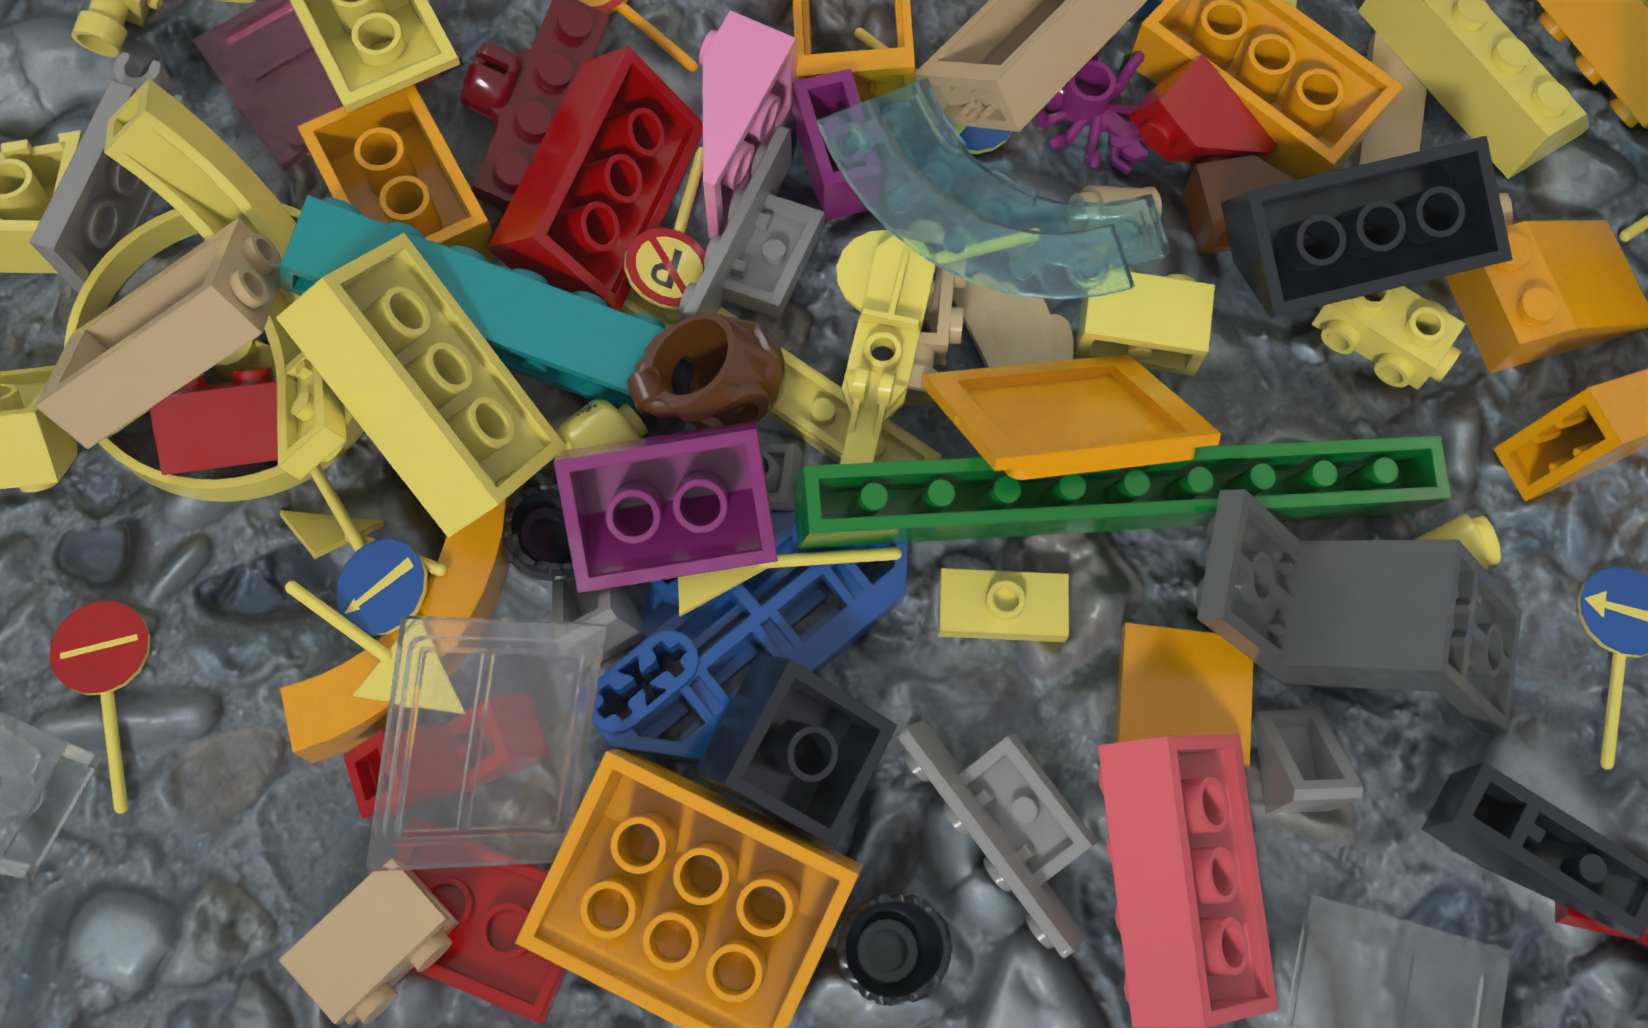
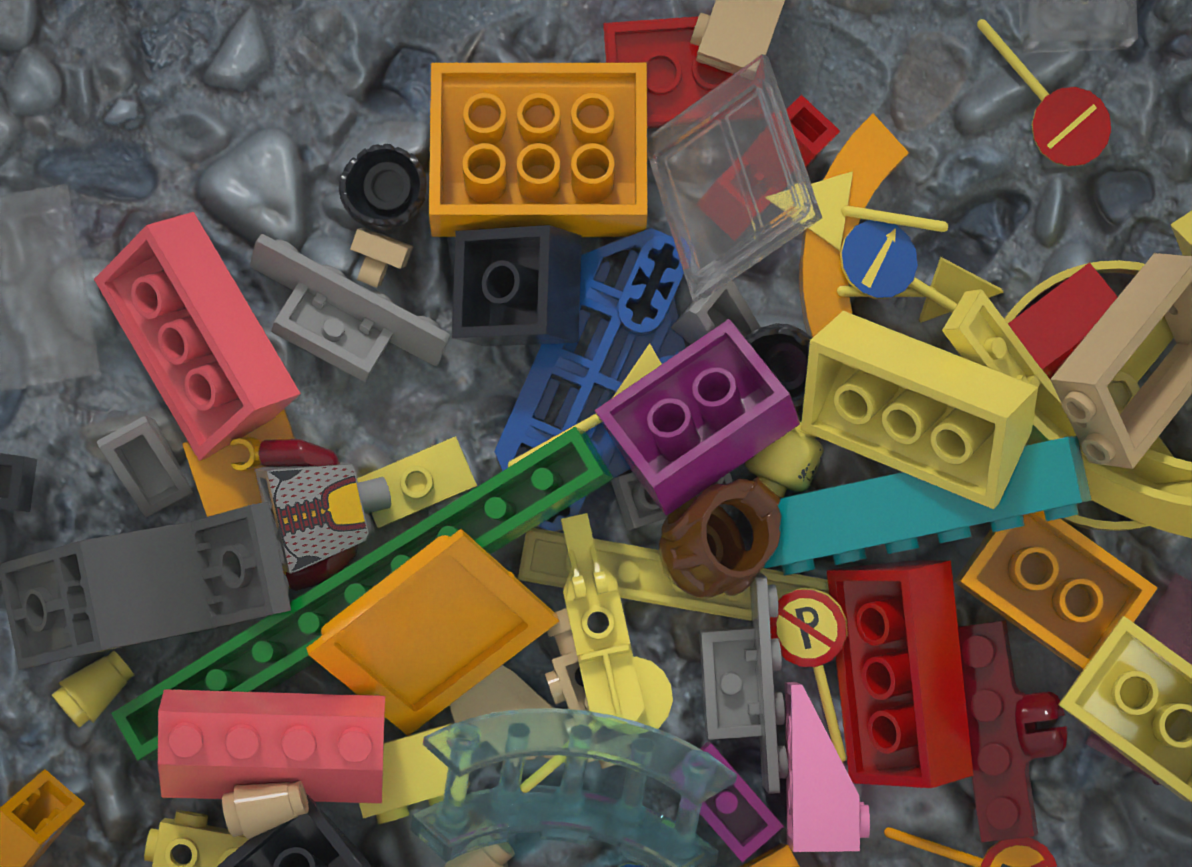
camera: 155 degrees right, 15 degrees up
none -> coral slope [158,689,385,803]
none -> tan cone [222,781,309,839]
none -> torso [230,436,391,591]
none -> tan tile [350,227,414,288]

